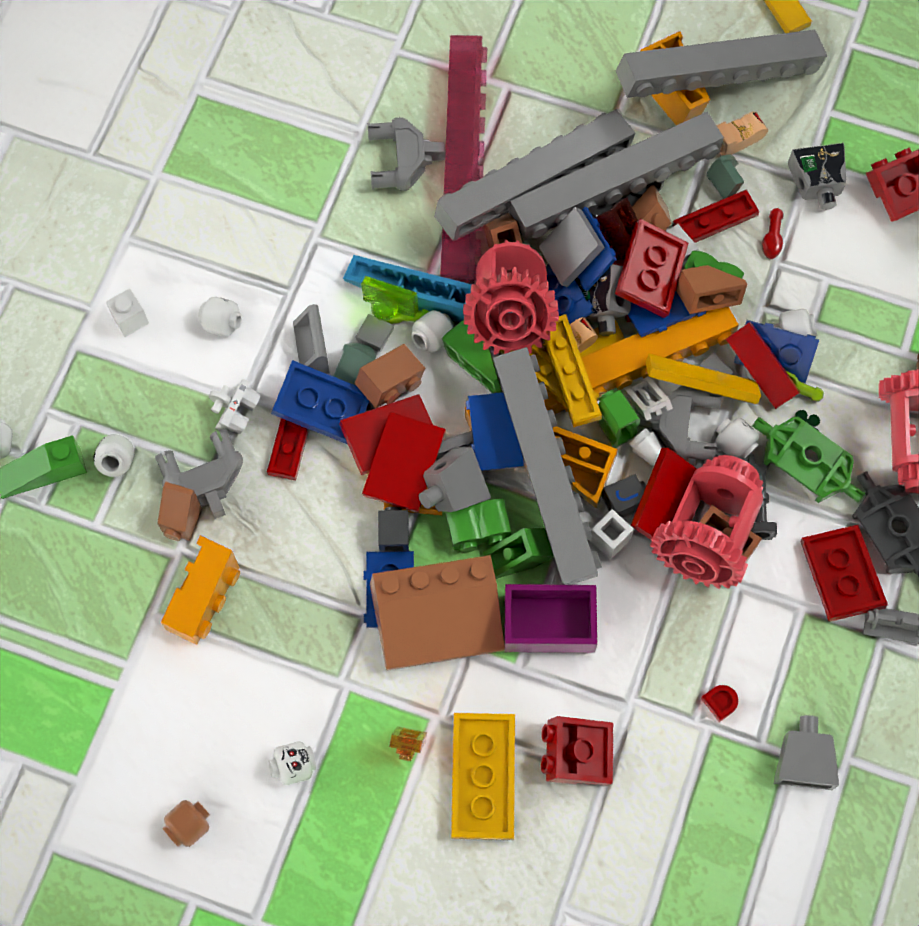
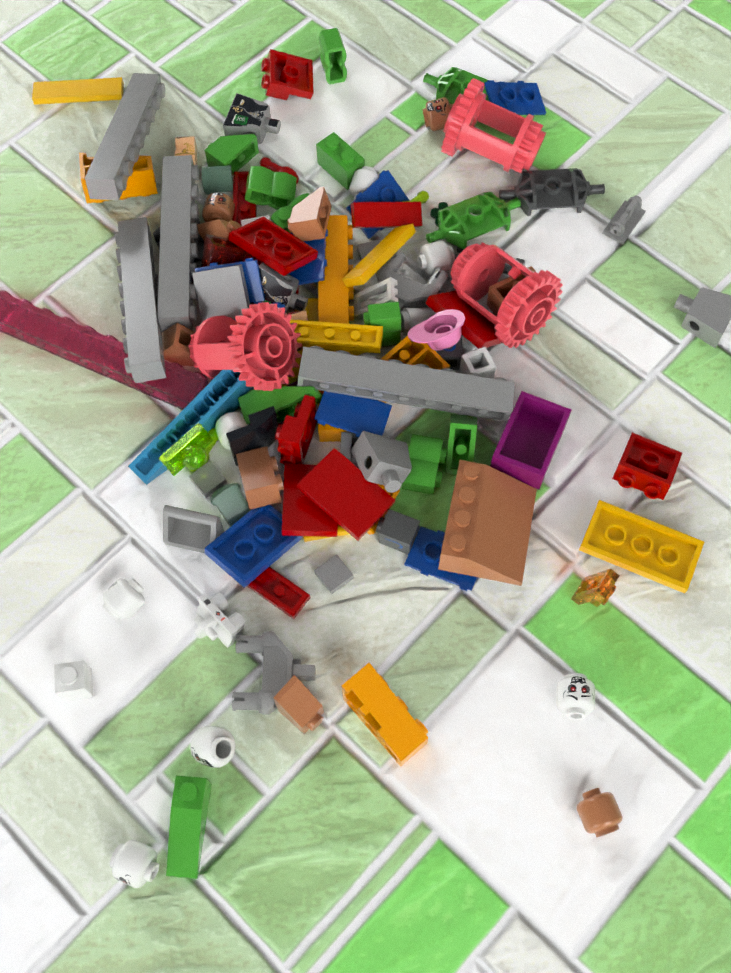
camera: 65 degrees left, 5 degrees down
light grey connector [368,118,446,191] -> none
red tile [701,685,739,723] -> none
red tile [800,524,888,622] -> none
none -> nougat head [202,192,235,222]
none -> bright green slope [204,134,259,176]
none -> black slope [226,406,278,466]
none -> bright green brick [245,166,297,210]
none -> red plate [275,395,318,465]
none -> light grey tile [314,554,354,594]
none -> bright green brick [316,132,365,190]
none -> bright pink piece [408,309,465,351]

